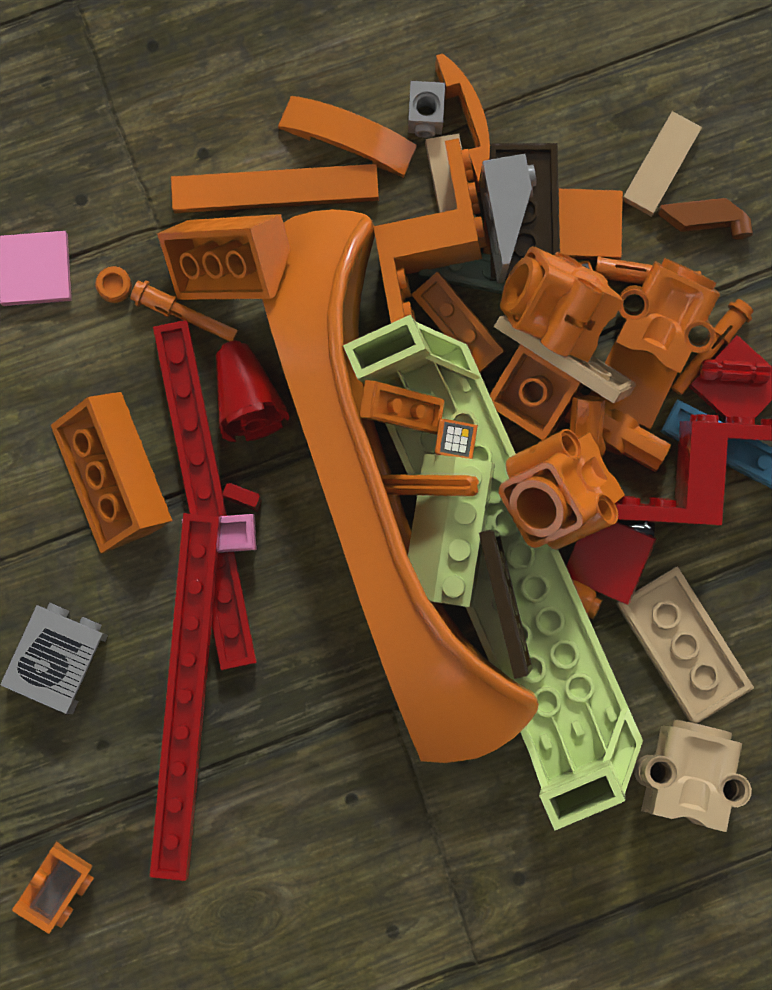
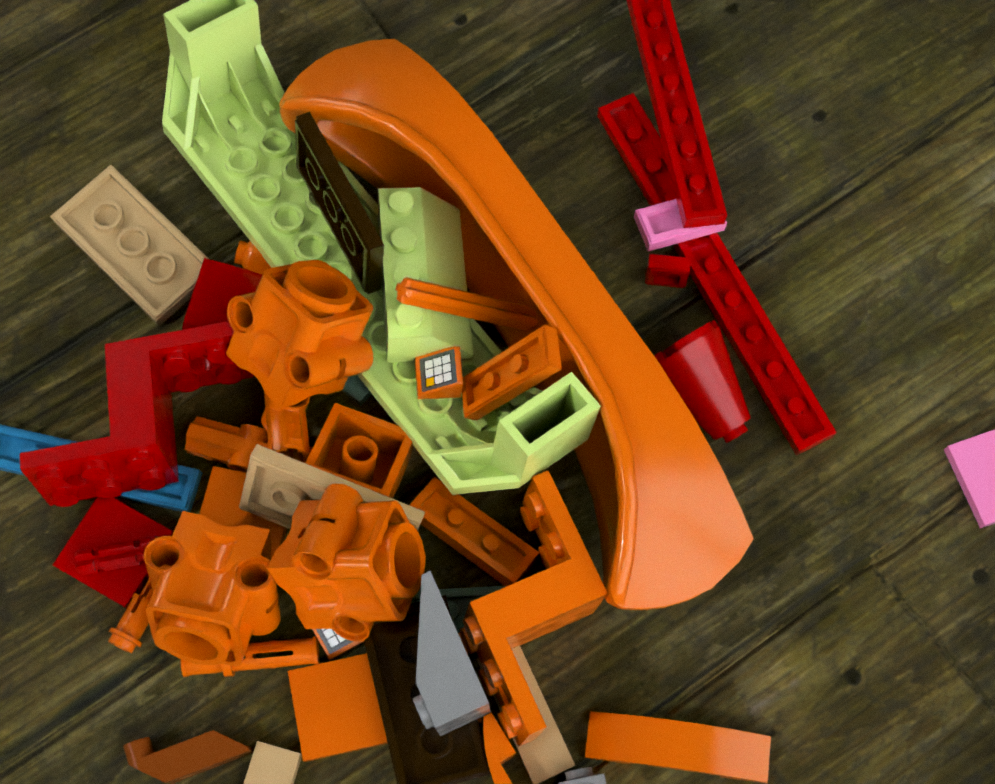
camera: 170 degrees right, 10 degrees down
light grey panel [0,603,108,714] -> none
orange slope [51,392,172,553] -> none
orange tile [96,266,132,303] -> none
orange pin [130,280,238,341] -> none
orange slope [157,214,291,300] -> none
orange tile [171,164,379,213] -> none
tan piece [634,720,752,832] -> none

